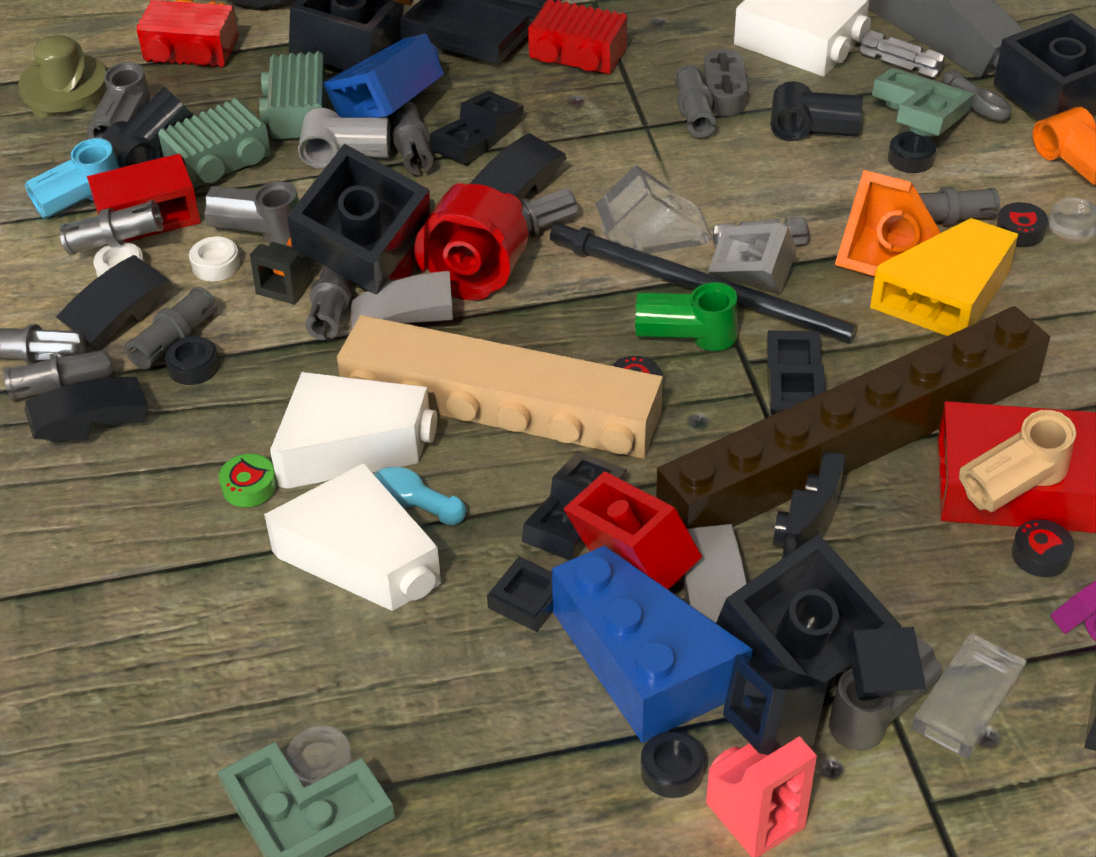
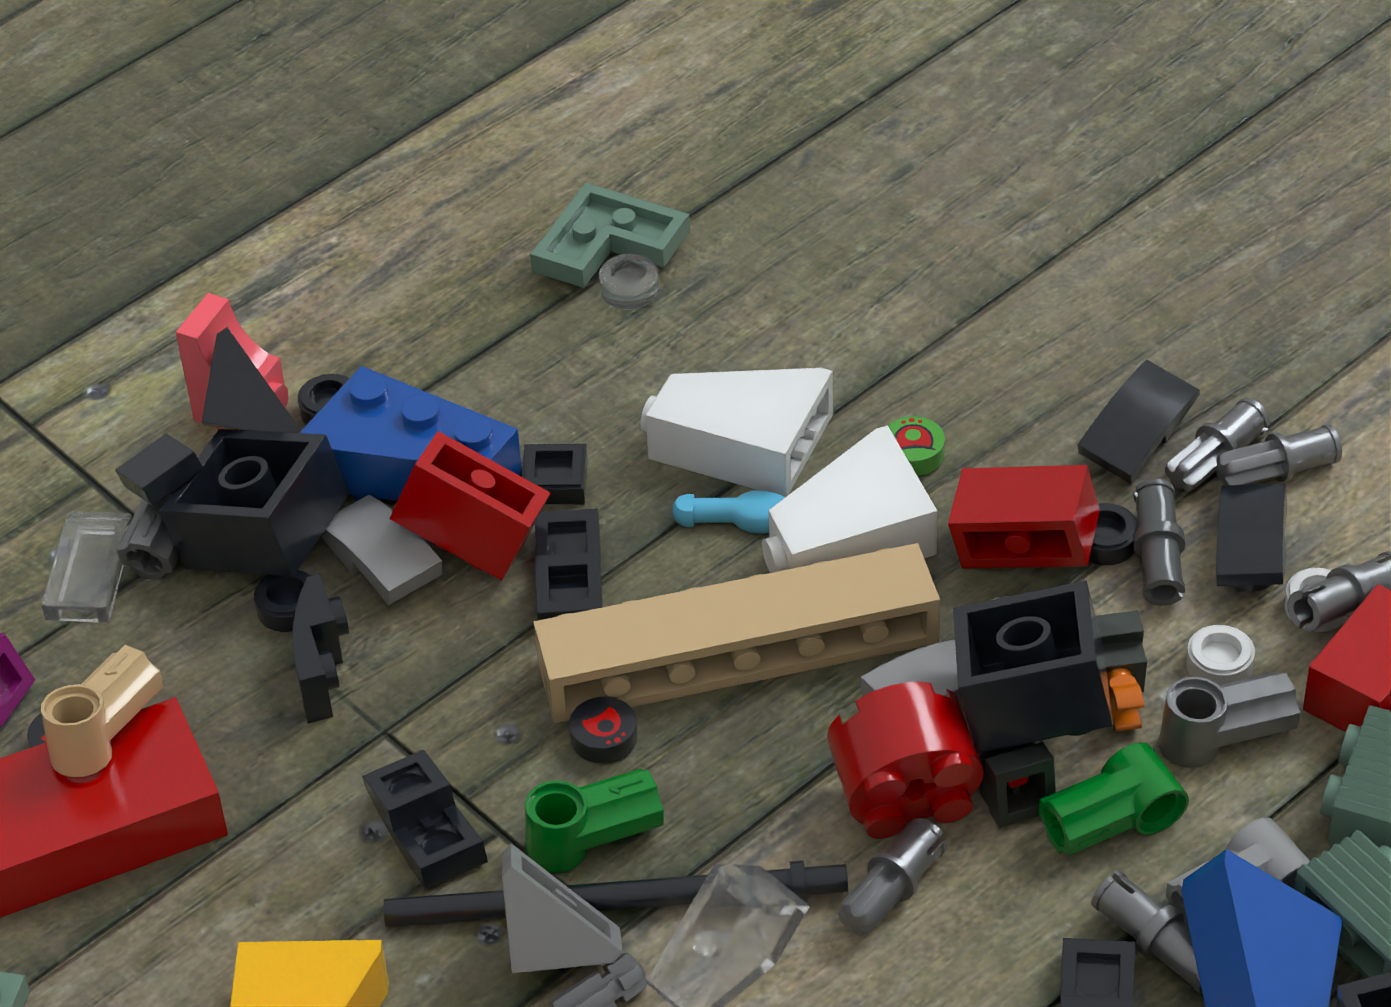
camera: 150 degrees right, 0 degrees up
black slope [470,133,567,200] -> none
dark brown brick [656,306,1050,529] -> none
none -> red brick [948,465,1100,568]

